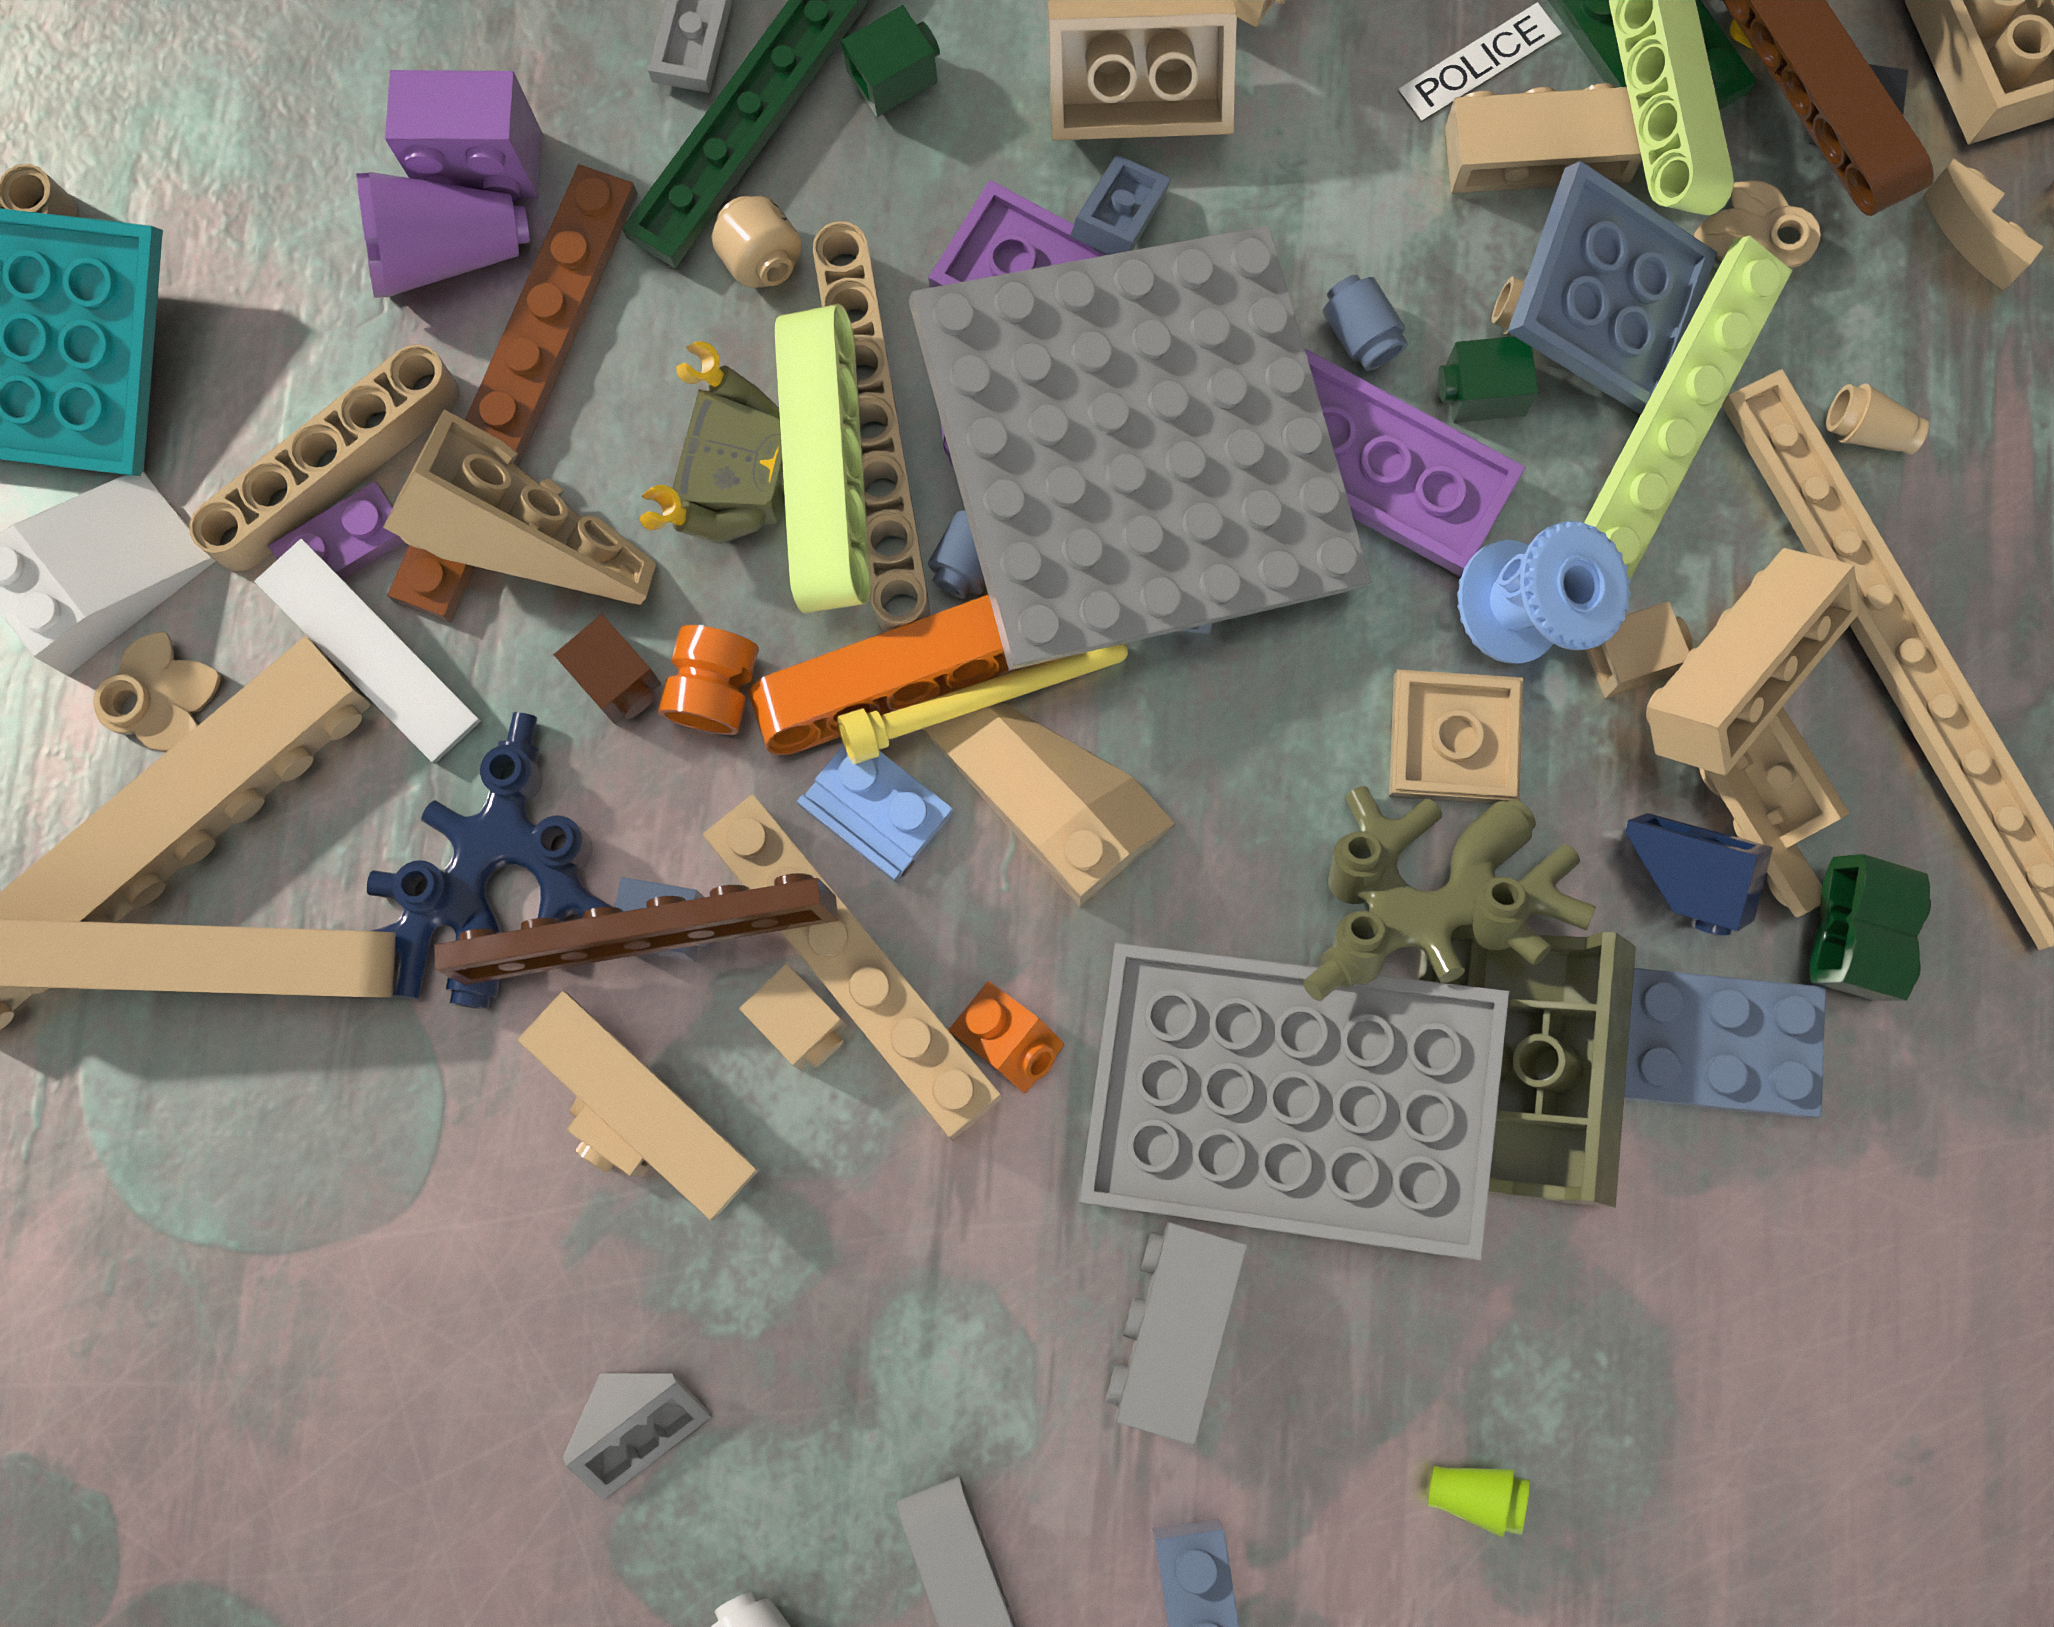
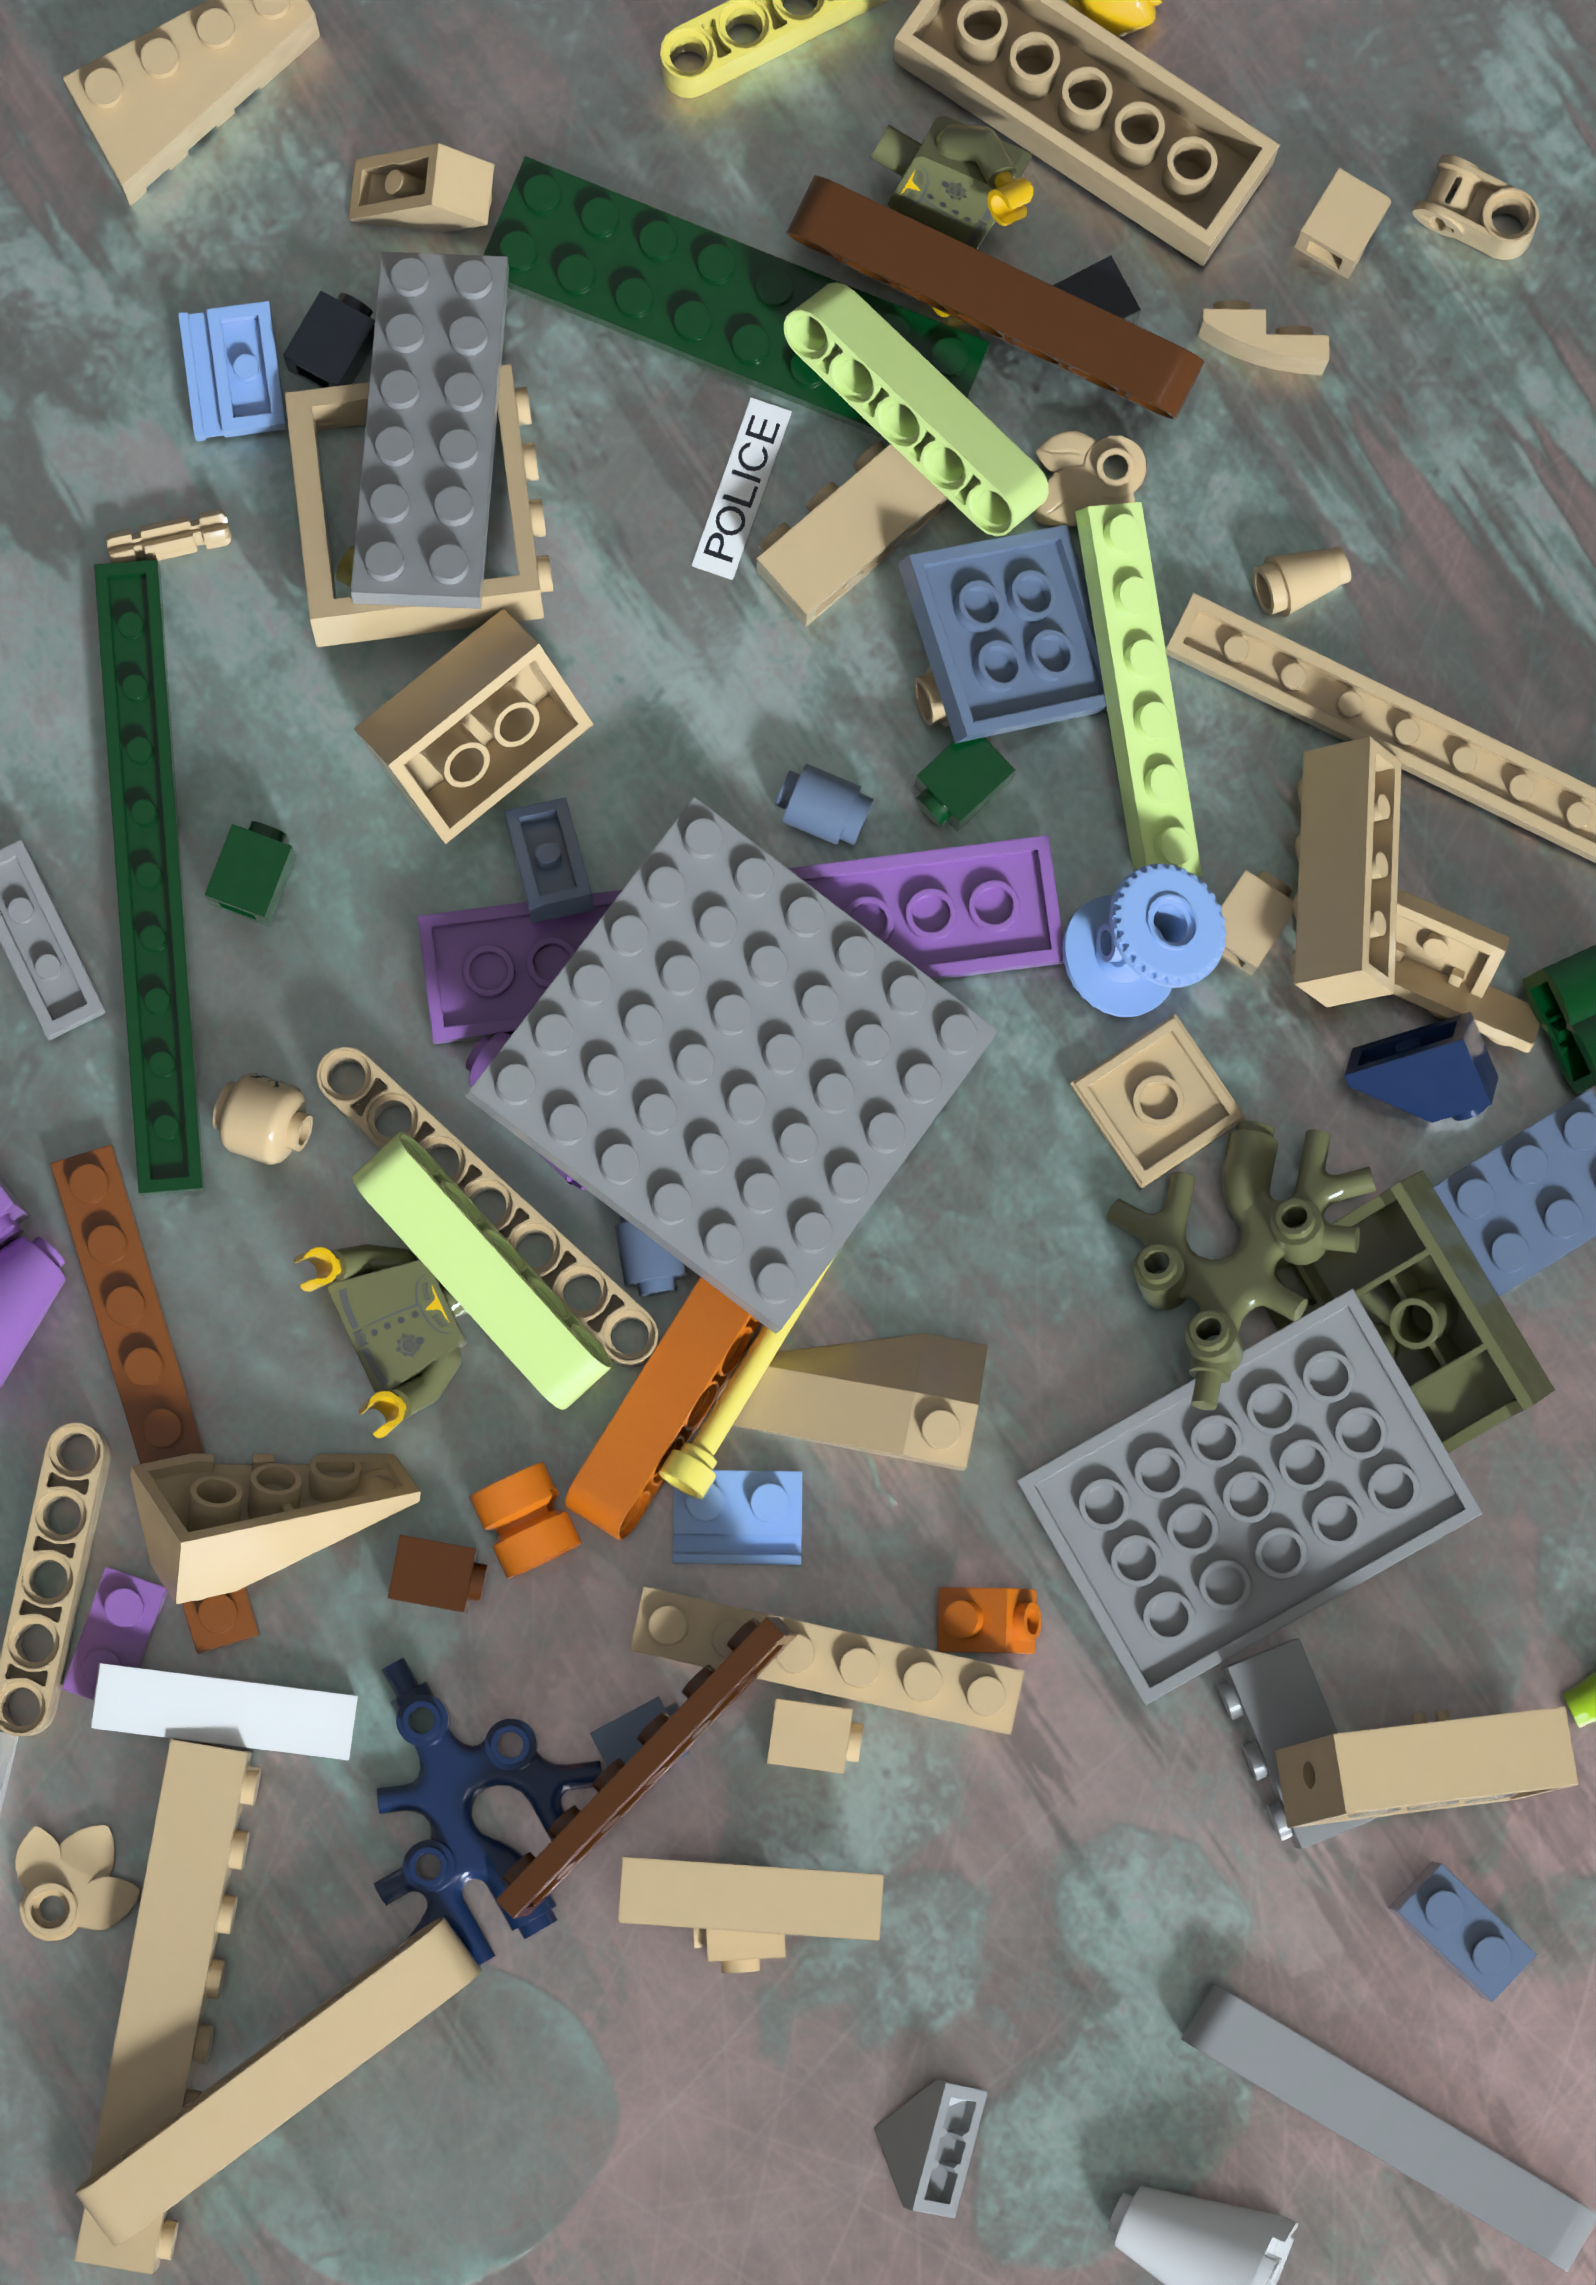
camera: 50 degrees left, 5 degrees up
none -> tan brick [1275,1706,1579,1828]

